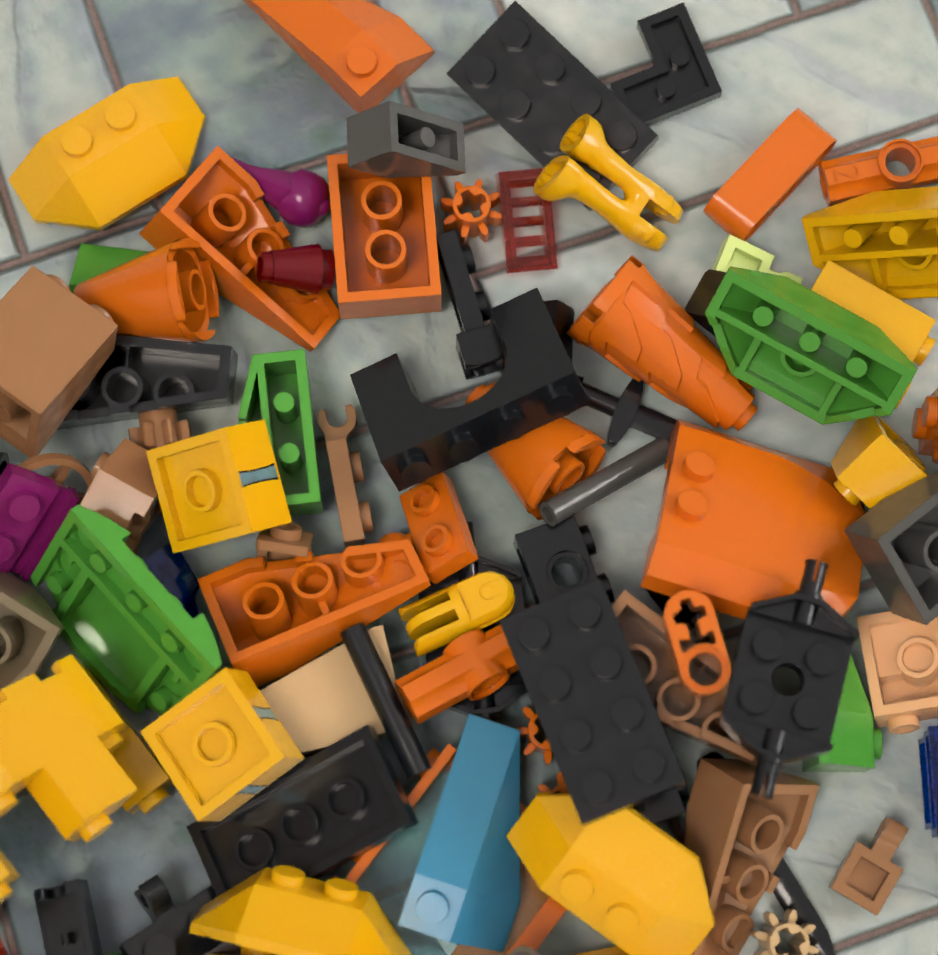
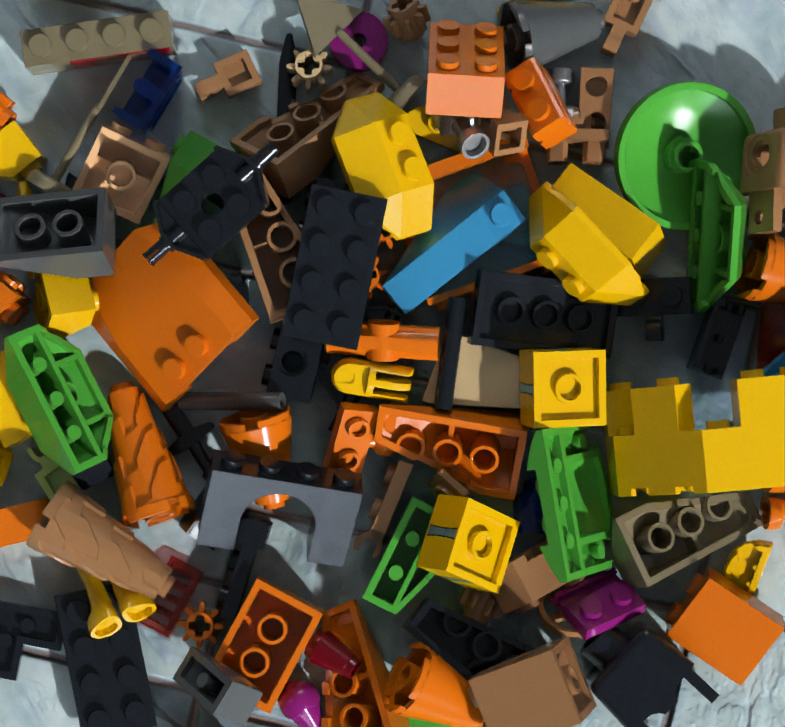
camera: 145 degrees left, 10 degrees up
orange beam [662,590,731,698] -> none
none -> medium nougat cone [26,481,176,600]

